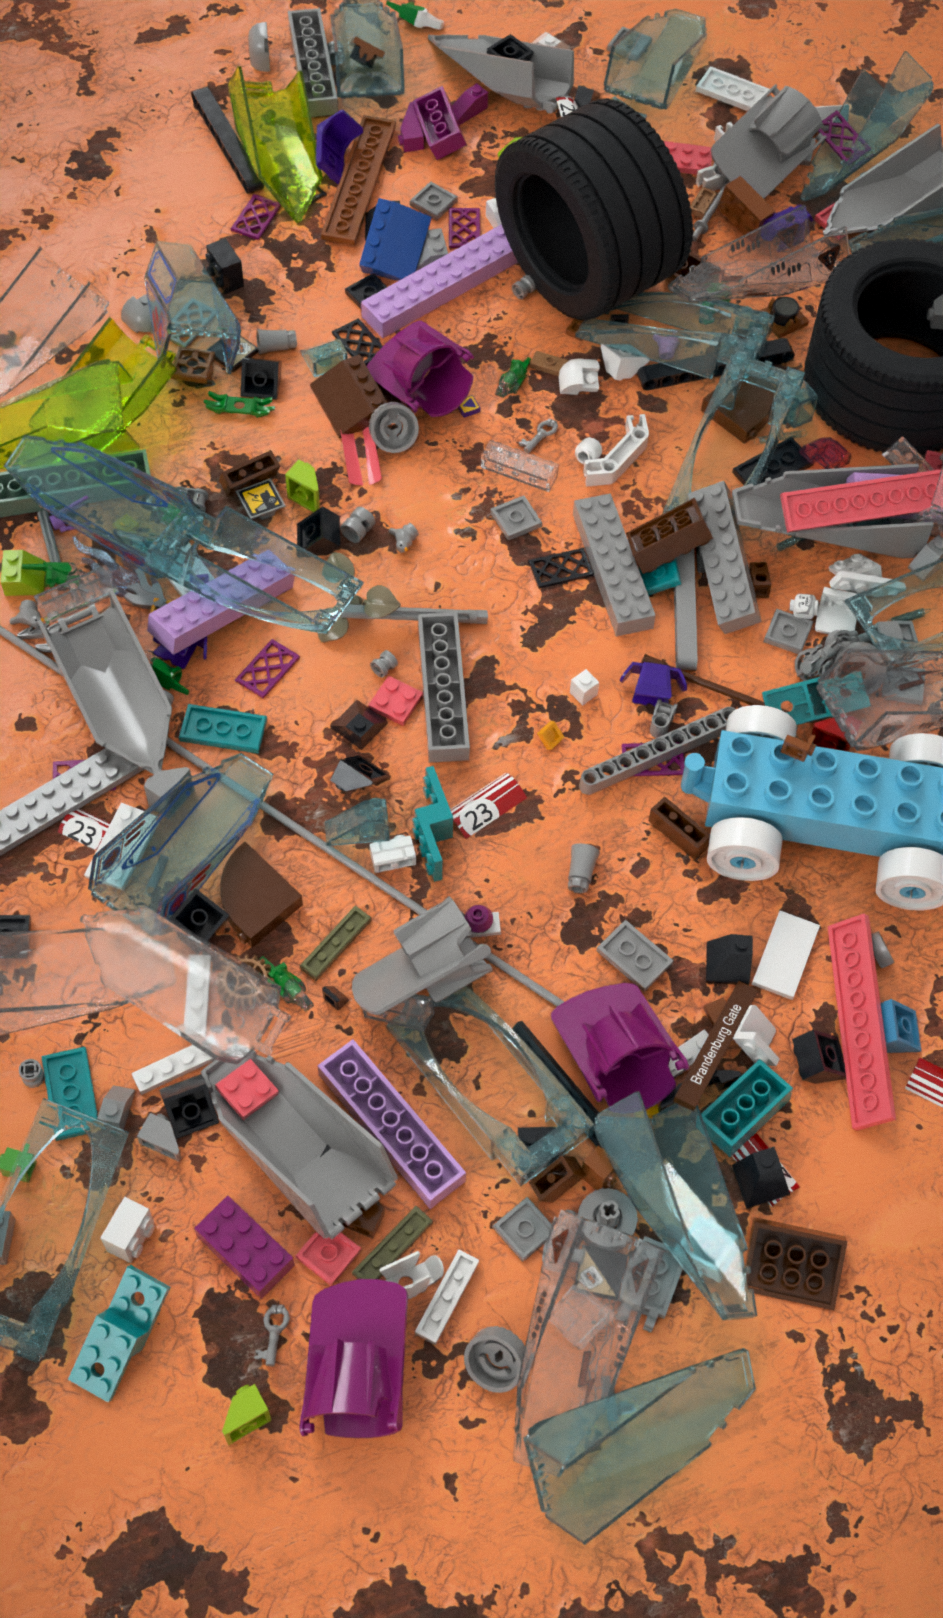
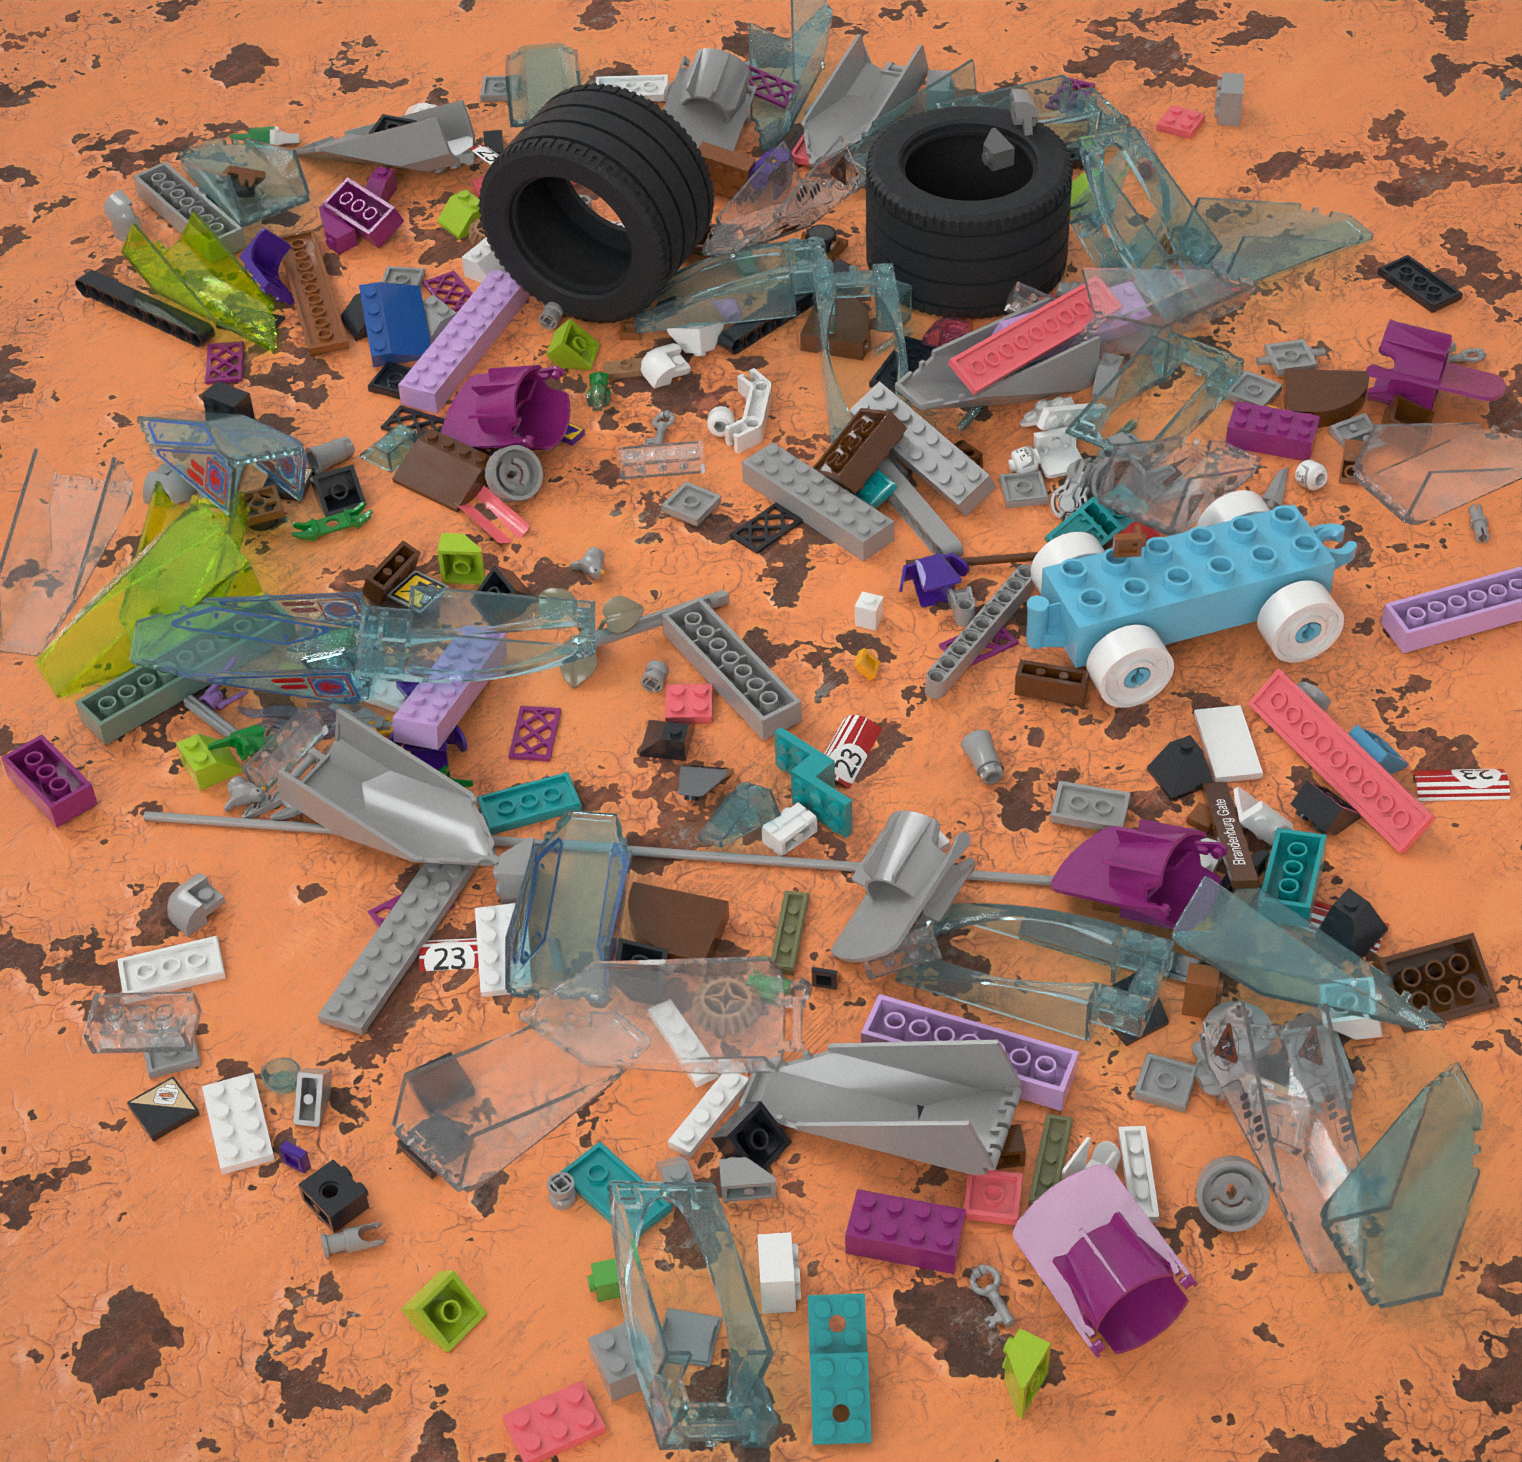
camera: 25 degrees left, 15 degrees down
coral plate [215,1059,279,1120] -> none
light grey wheel [340,507,376,543] -> none
reddish brown brick [529,1155,586,1203] -> none
none -> lime slope [546,319,600,370]
none -> light grey piece [656,1308,722,1368]

